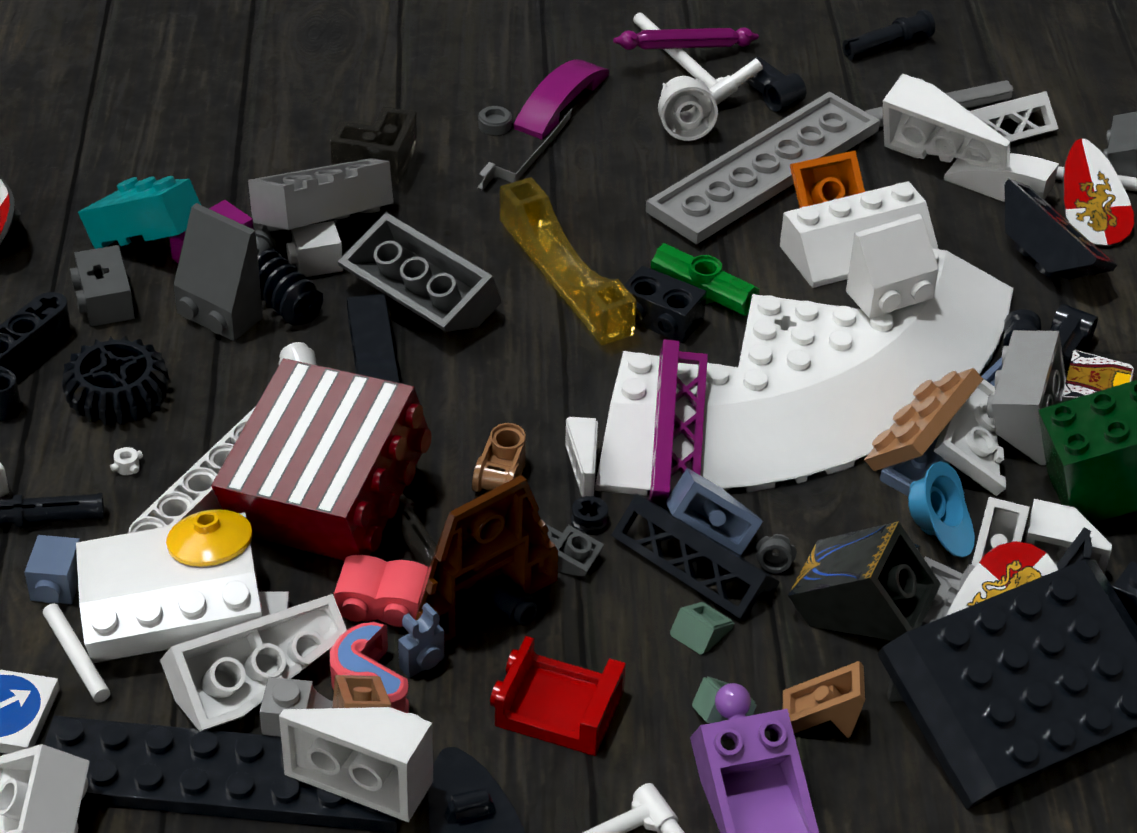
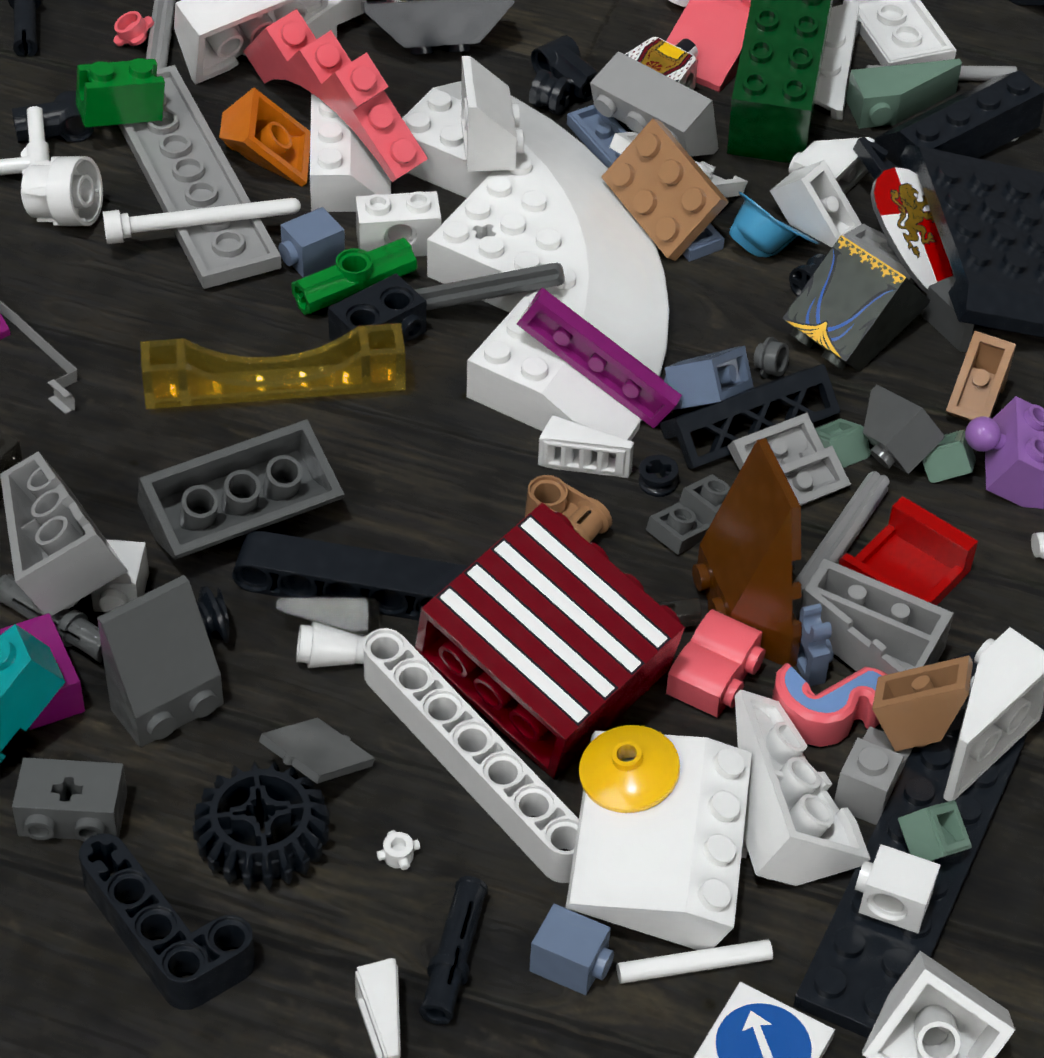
camera: 70 degrees left, 5 degrees up
none -> green brick [76,58,165,127]
none -> white piece [103,198,301,244]
none -> coral arch [243,9,428,182]
none -> dark grey piece [259,717,375,784]
none -> clear smoke slope [276,598,379,636]
none -> sand blue brick [279,207,345,278]
none -> white brick [356,191,441,257]
none -> dark grey axle [415,262,565,311]
none -> light grey slope [727,413,851,506]
none -> light grey axle [793,471,890,620]
none -> light grey wedge [799,558,954,674]
none -> white brick [855,844,940,933]
none -> dark grey slope [863,385,945,474]
none -> sand green slope [898,800,972,861]

